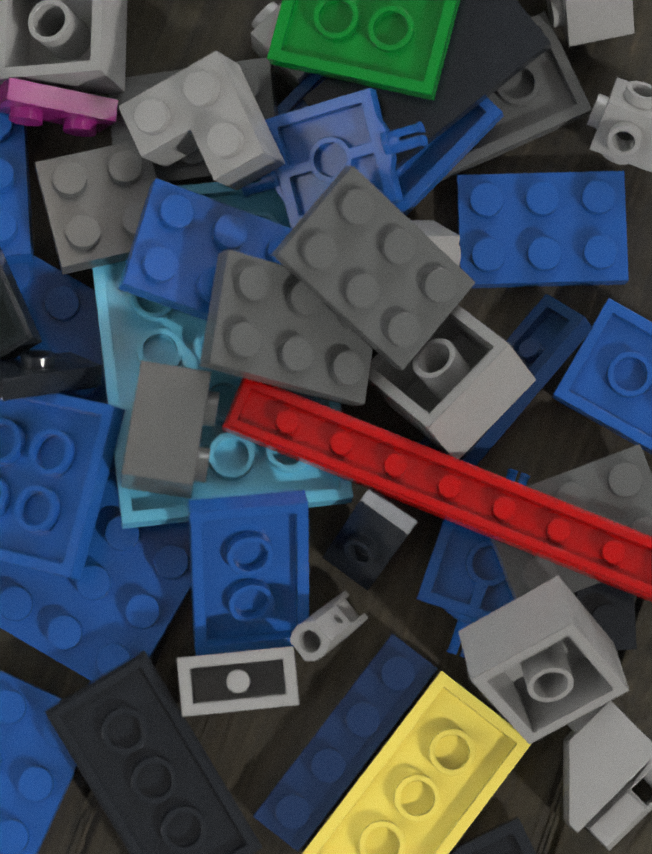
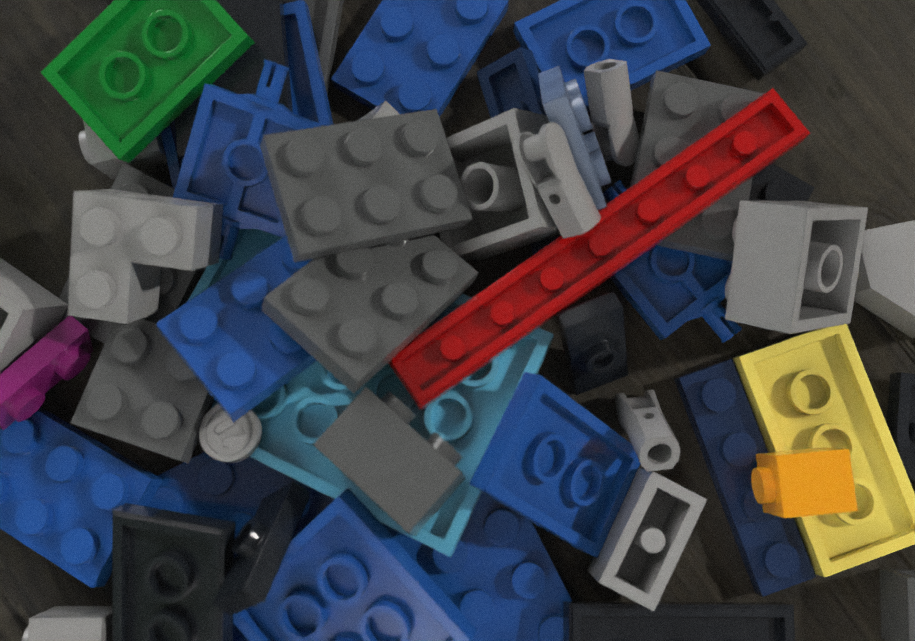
camera: 60 degrees left, 0 degrees up
none -> light grey piece [199,404,262,463]
none -> light grey bar [513,122,601,239]
none -> sand blue plate [538,66,612,210]
none -> light grey bar [584,59,640,166]
none -> light orange brick [751,447,858,518]

